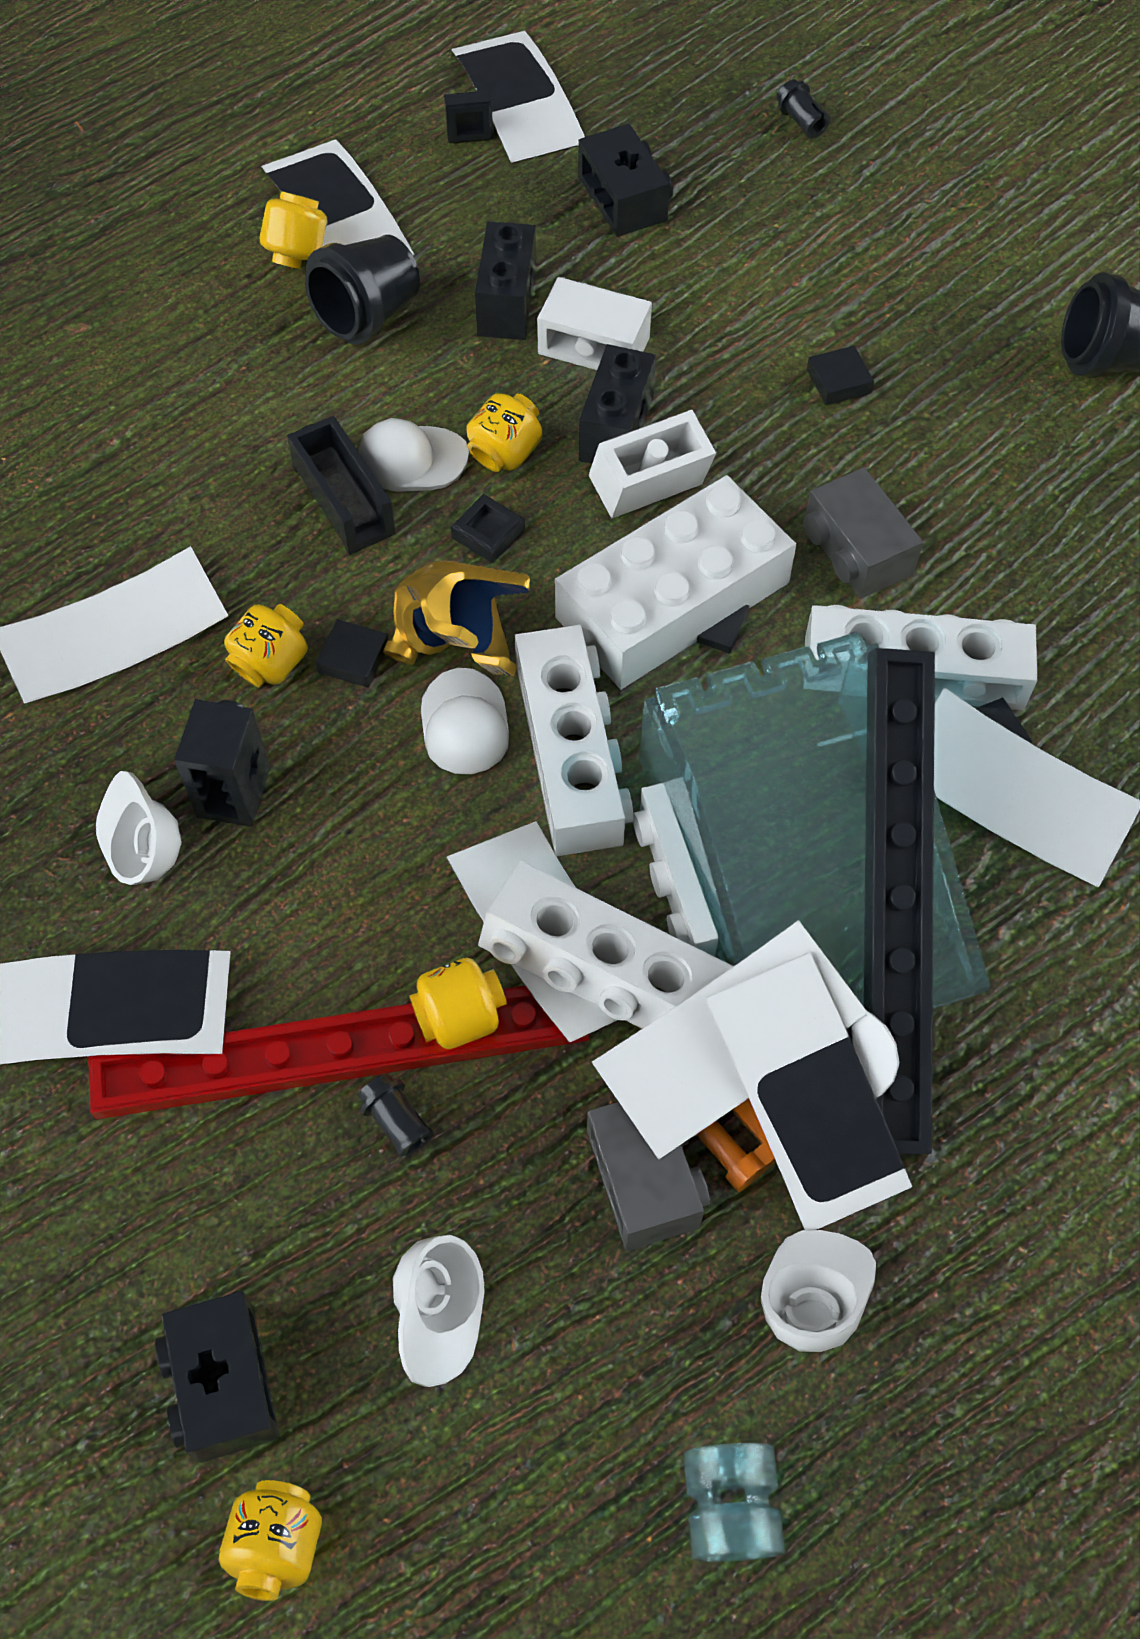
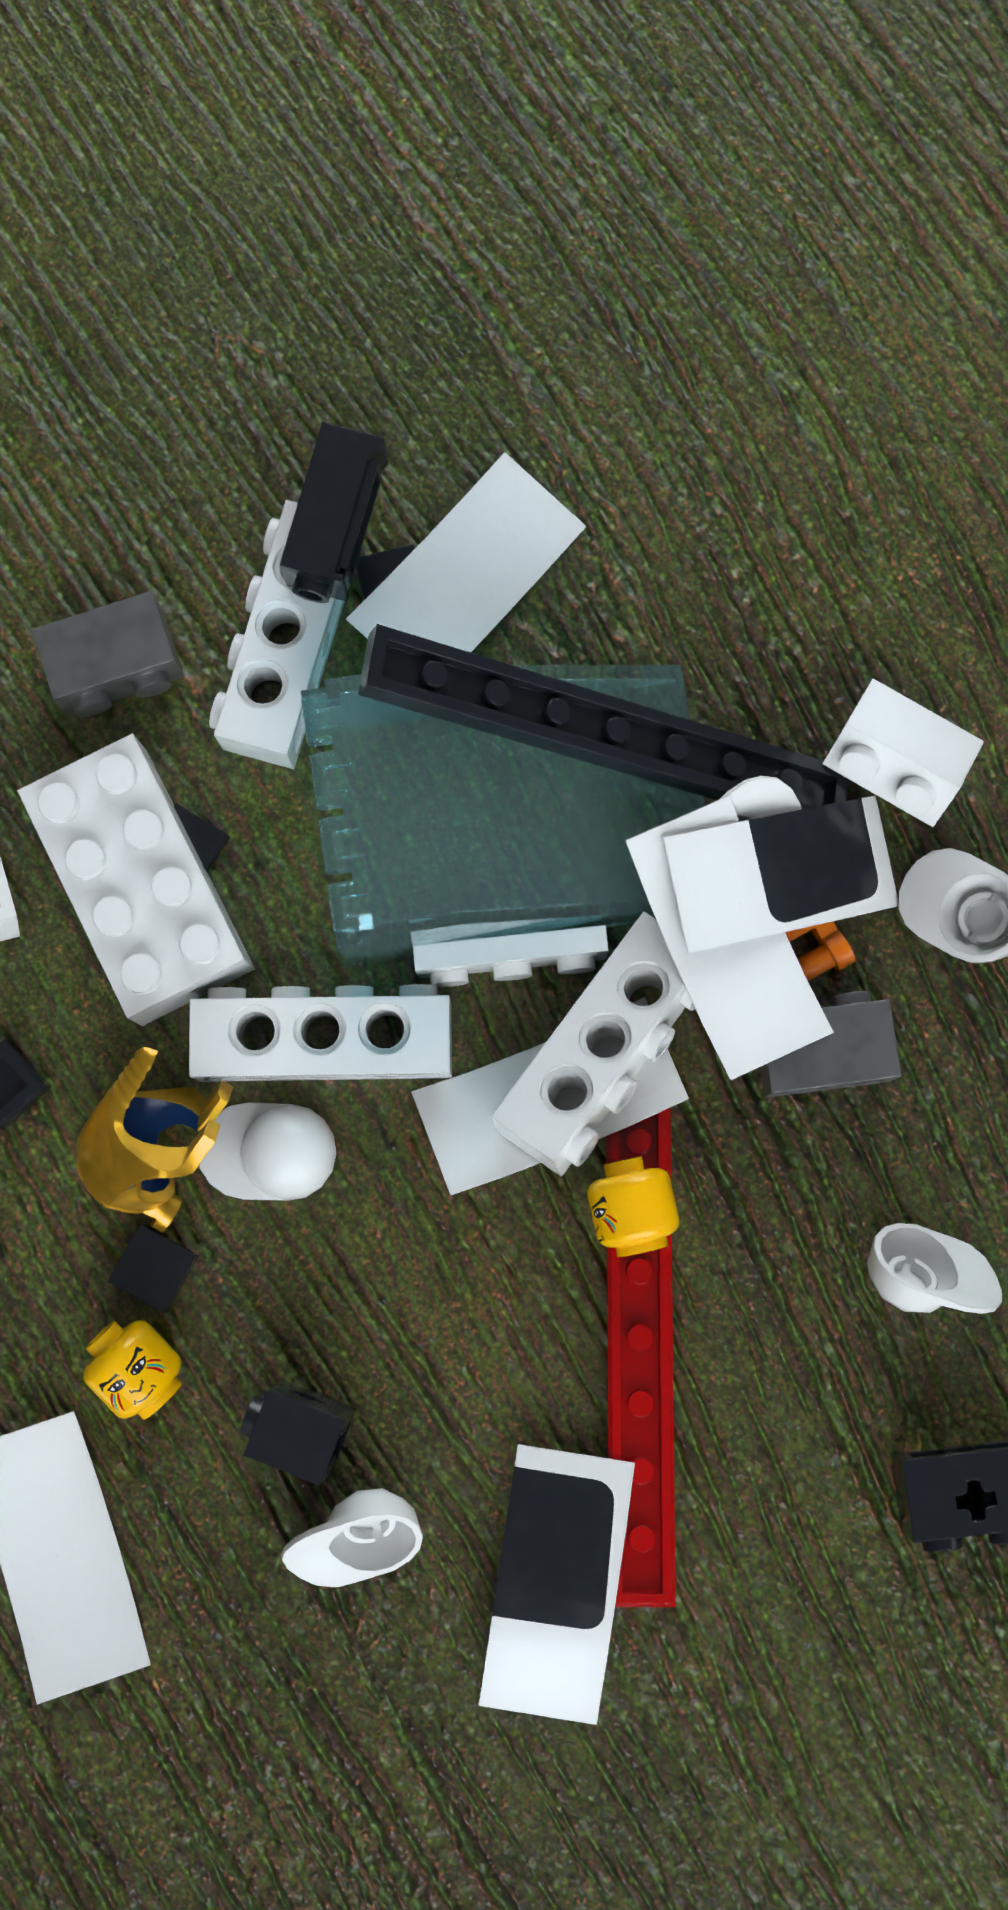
camera: 75 degrees left, 20 degrees up
black pin [358,1073,434,1158] -> none
none -> black window [279,421,389,603]
none -> white brick [823,679,984,827]

